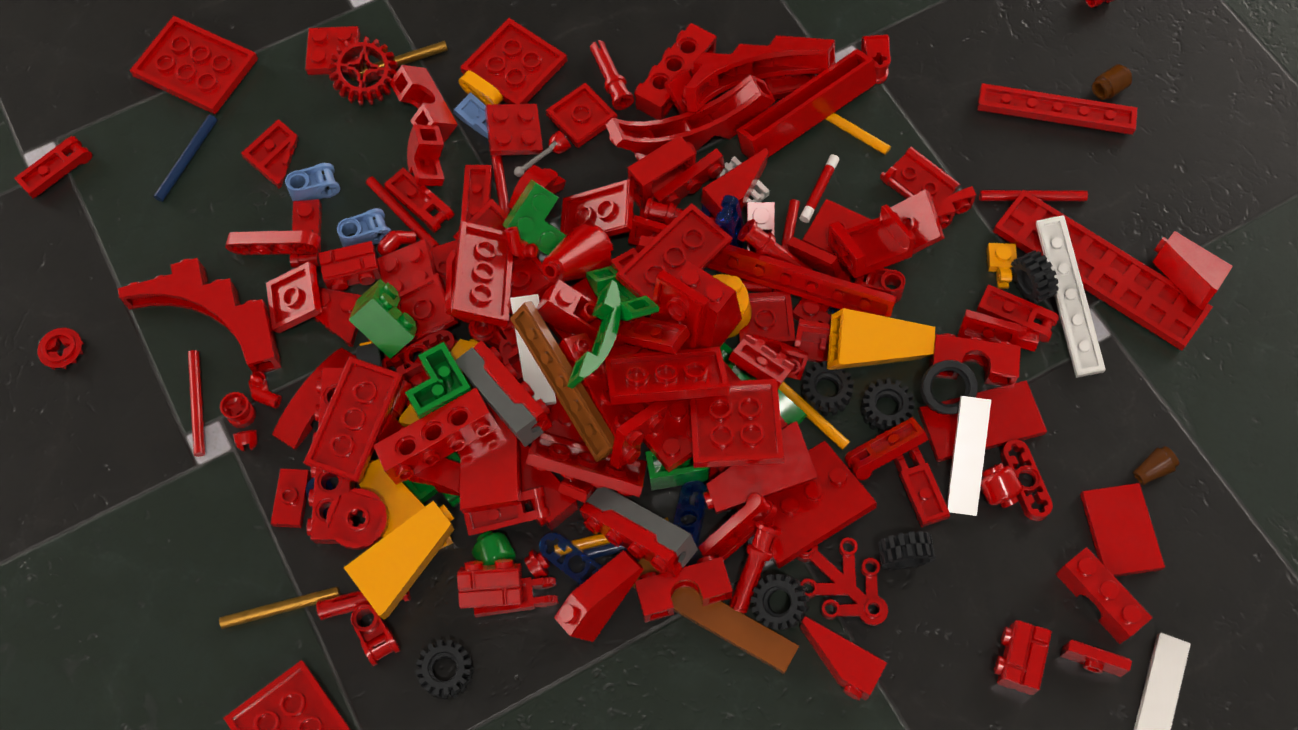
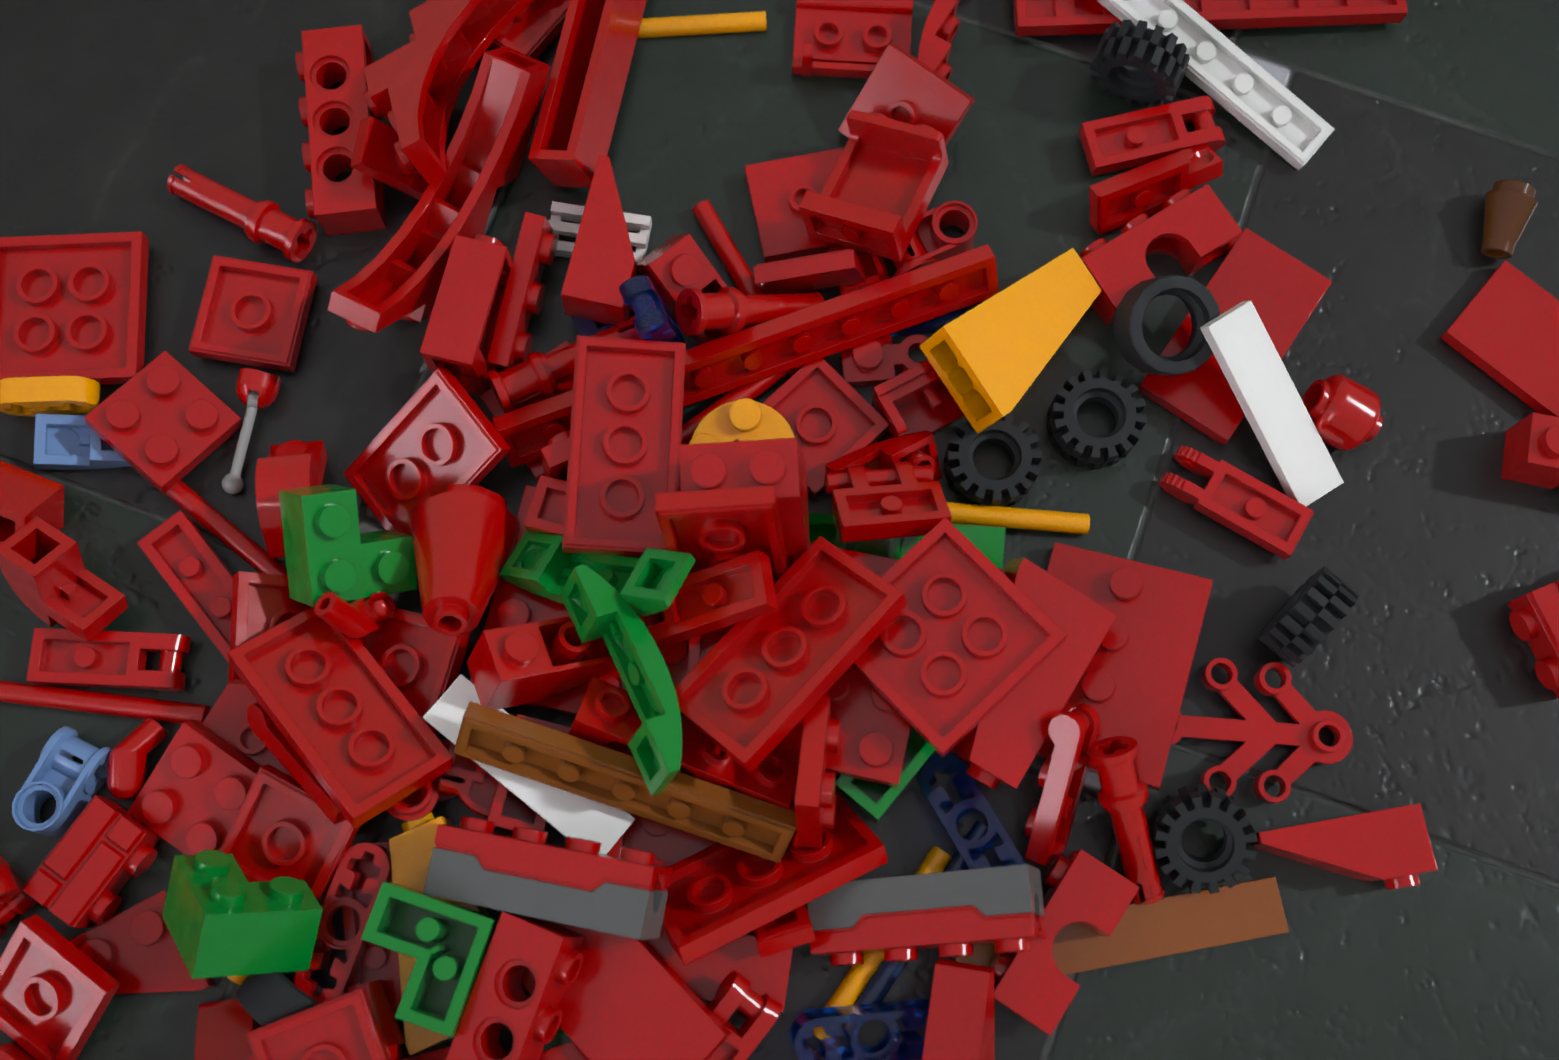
camera: 45 degrees left, 10 degrees up
red bar [799,155,840,223] -> none
red plate [845,417,928,480] -> none
light orange plate [986,243,1017,289] -> none
red beam [1000,439,1053,521] -> none

